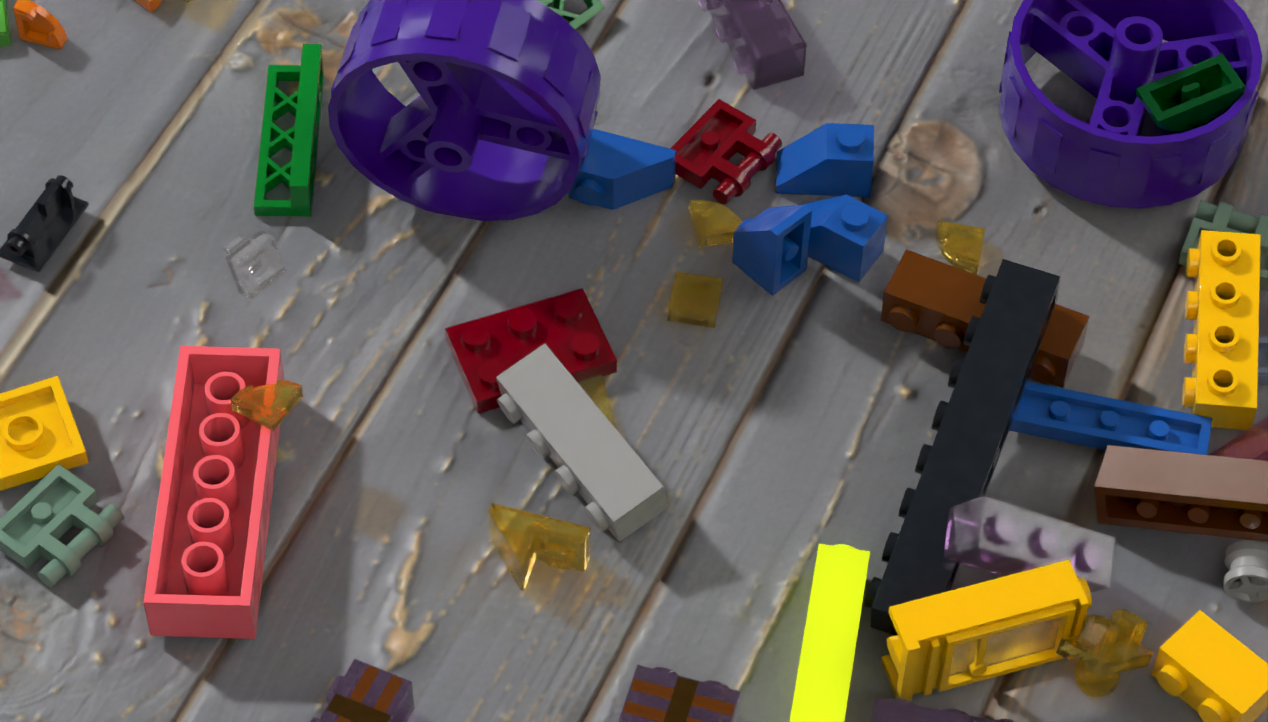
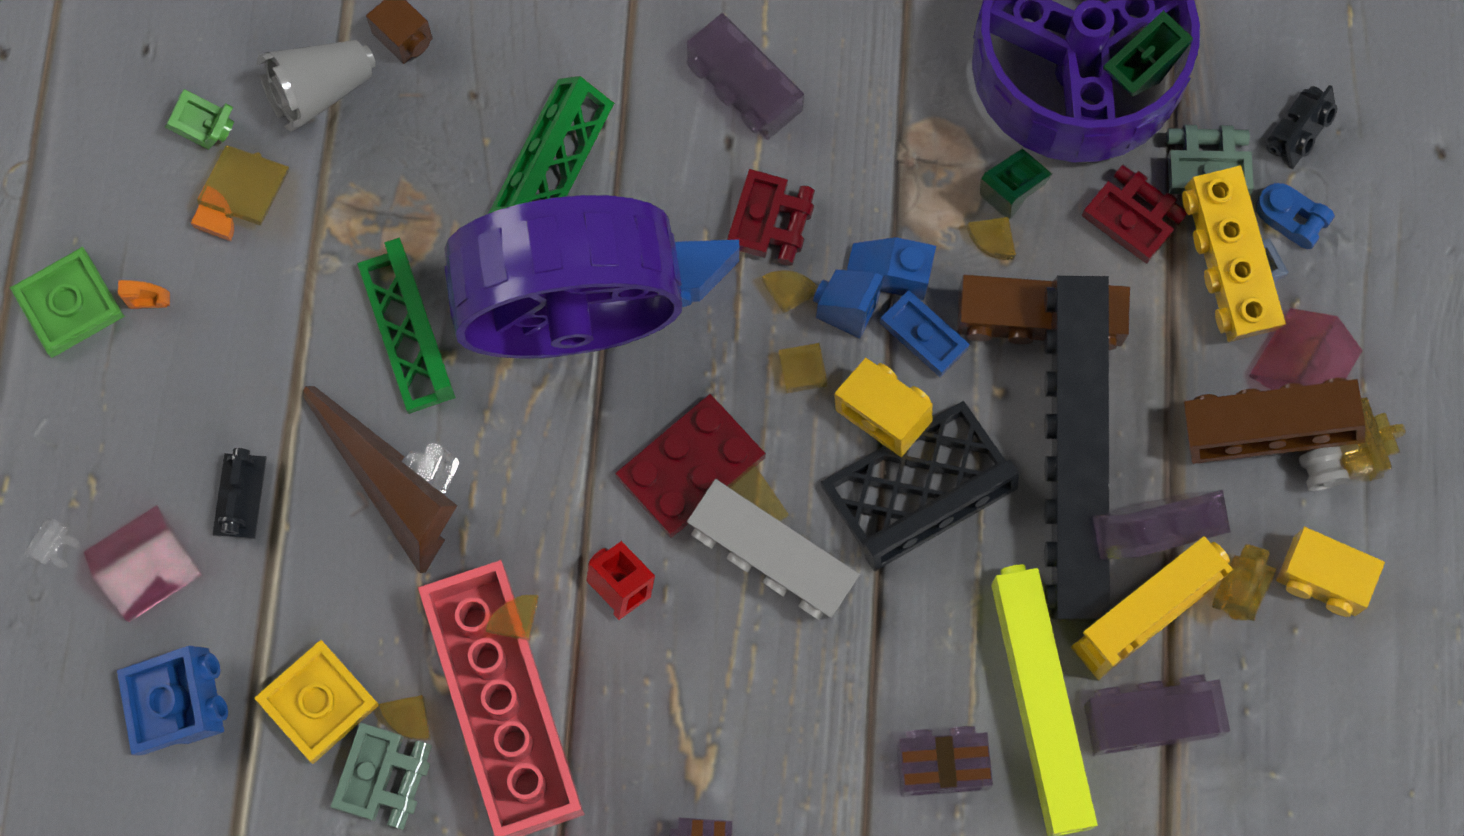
camera: 20 degrees left, 20 degrees up
clear yellow slope [488,503,590,591] -> none
blue slope [776,123,874,197] -> none
blue plate [1009,381,1213,455] -> none
none -> reddish brown wedge [303,386,458,573]
none -> clear yellow tile [379,695,431,740]
none -> red brick [586,541,655,620]
none -> black fence [821,401,1019,572]
none -> yellow brick [834,357,933,458]
none -> blue plate [880,290,970,377]
none -> dark green slope [980,148,1052,220]
none -> dark red plate [1082,164,1187,264]

